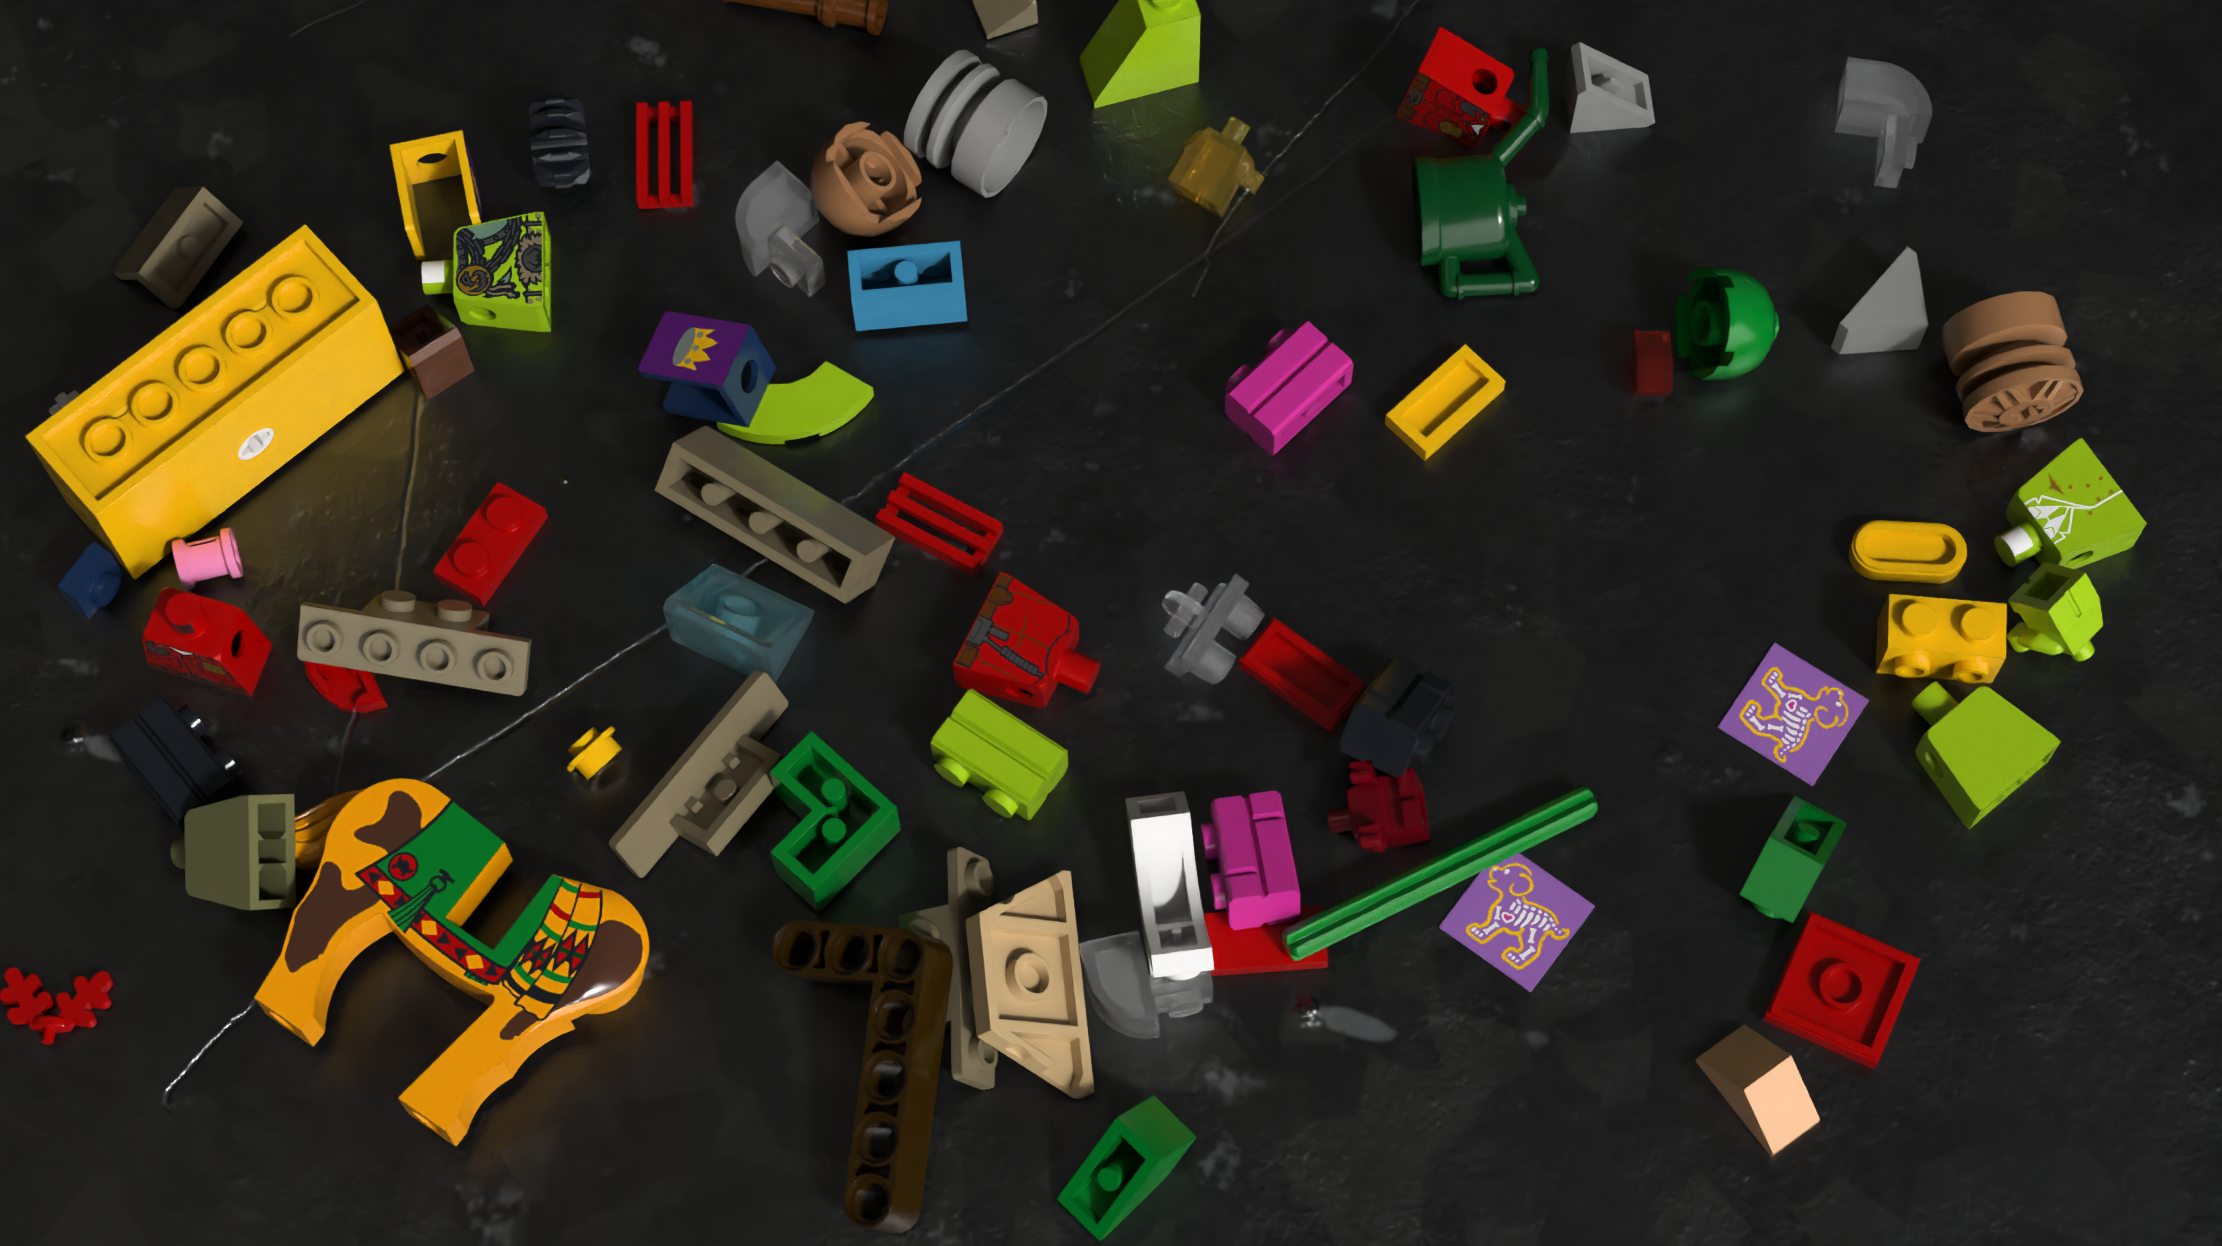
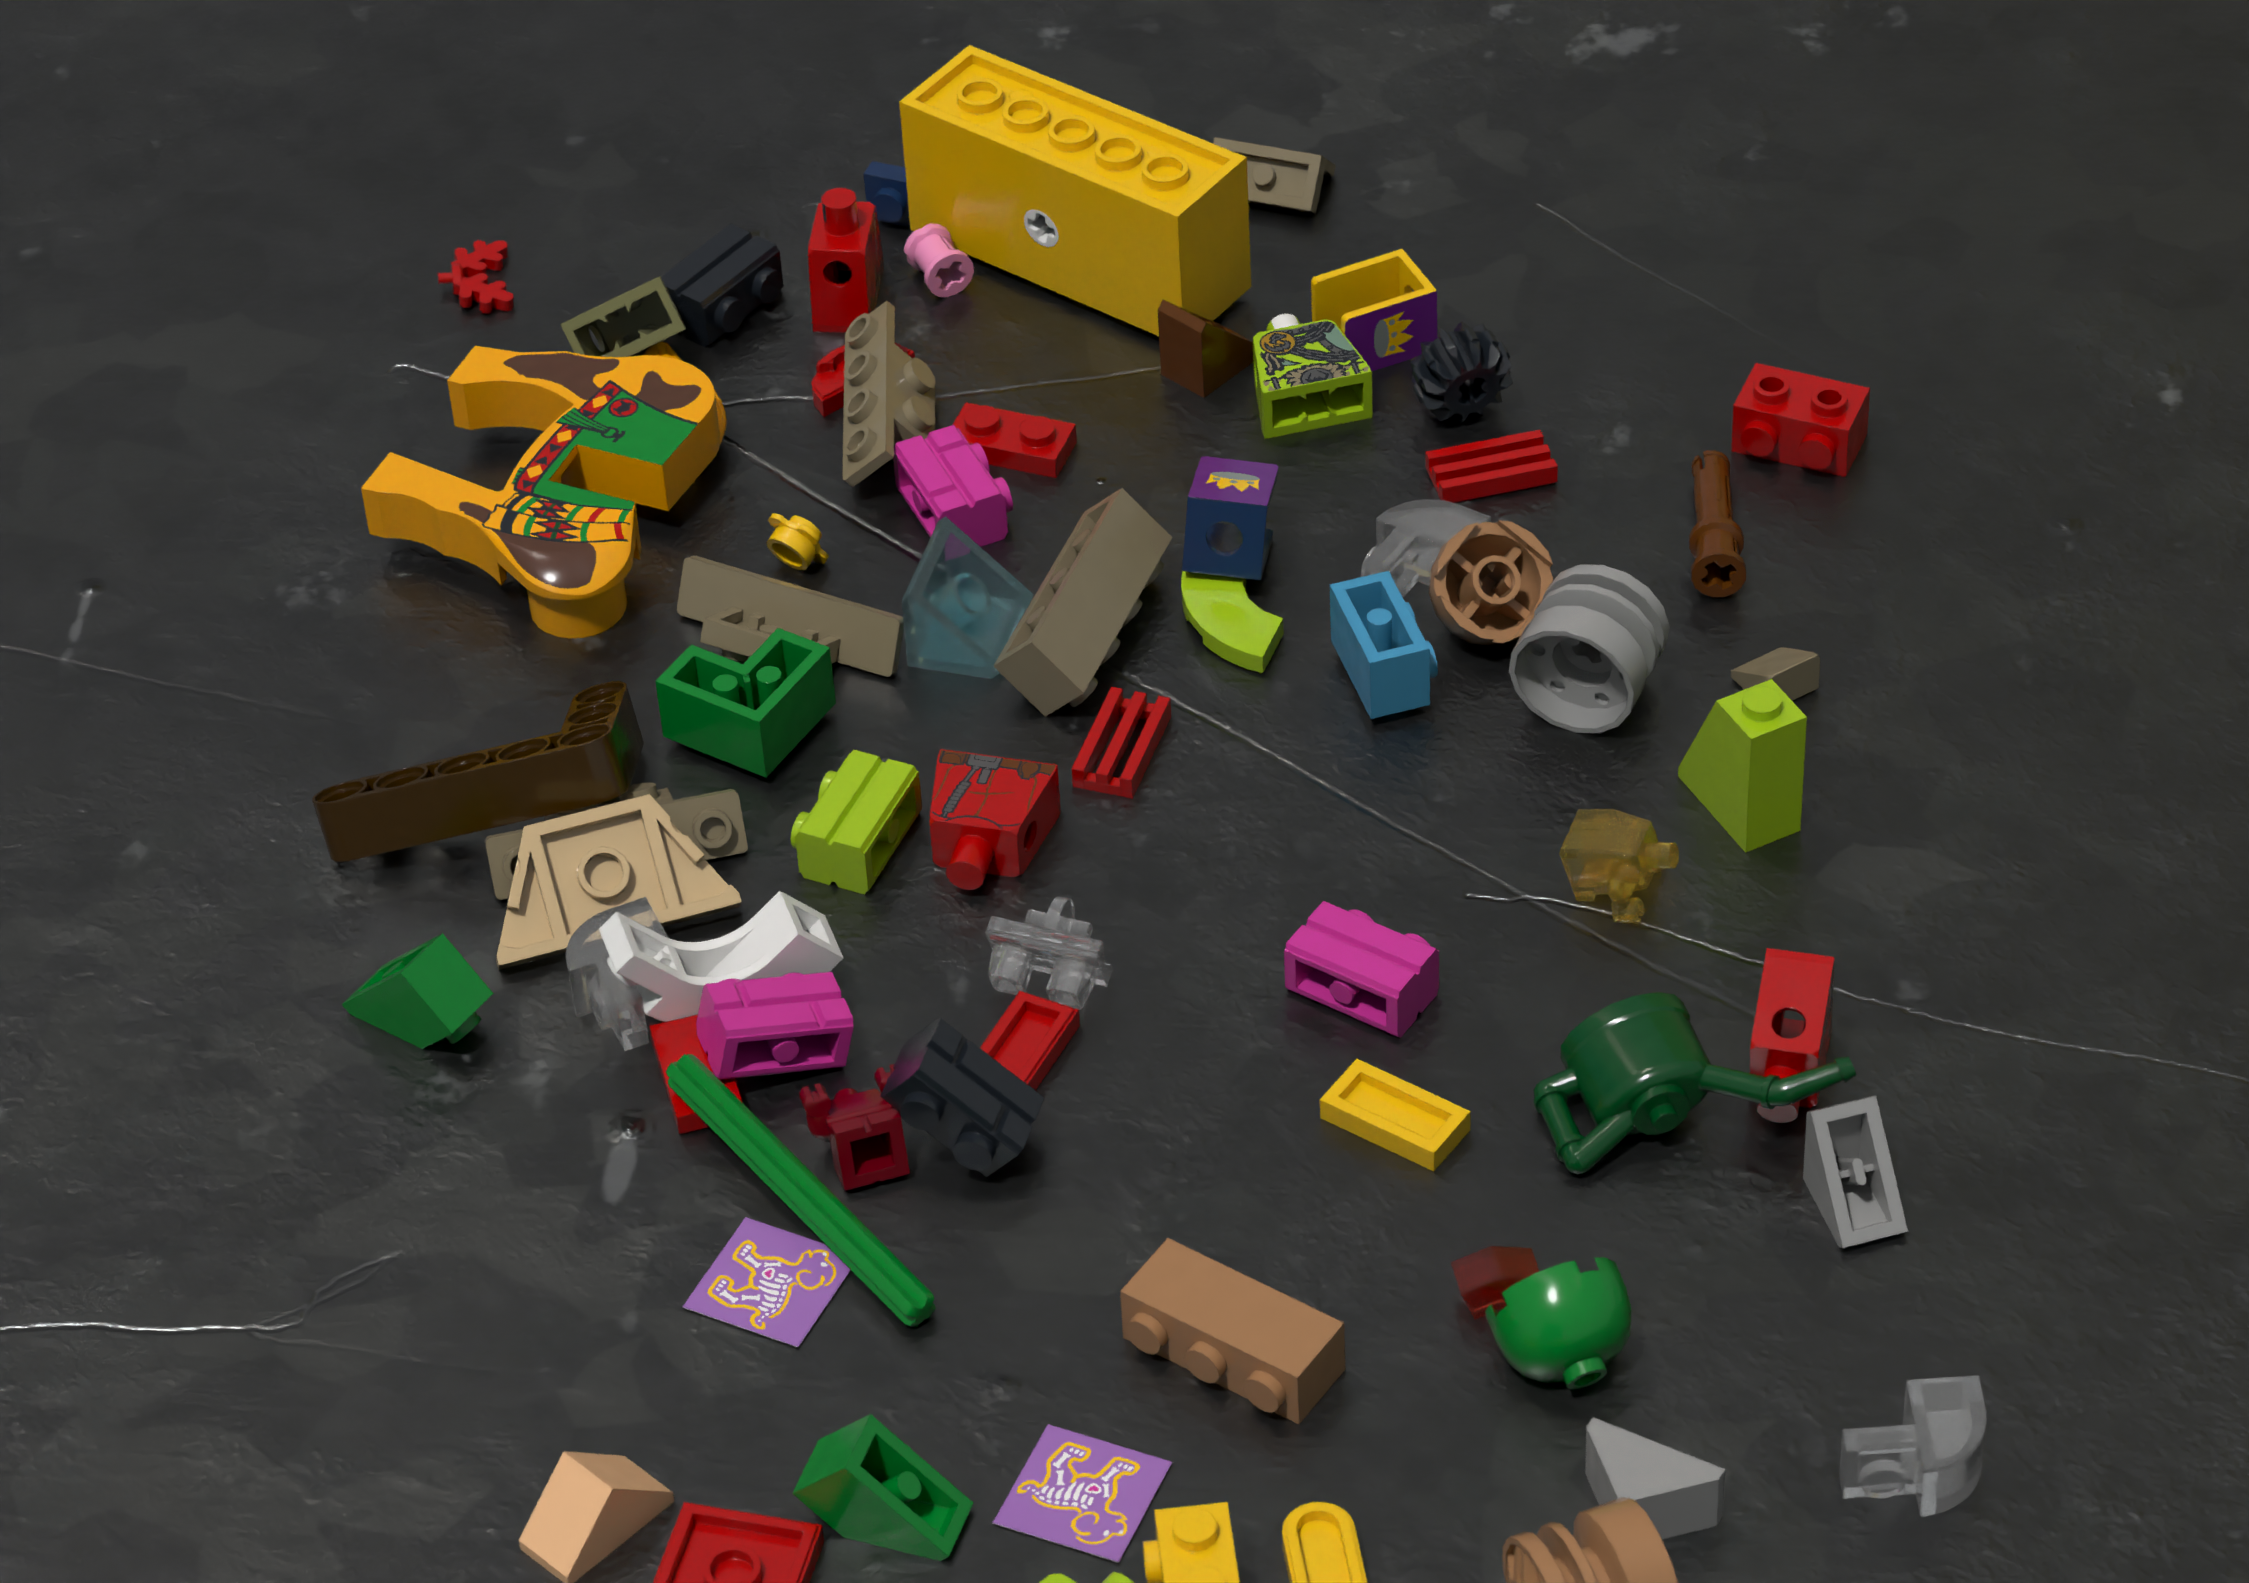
camera: 80 degrees right, 25 degrees down
none -> dark pink brick [893,425,1013,558]
none -> medium nougat brick [1120,1238,1346,1424]

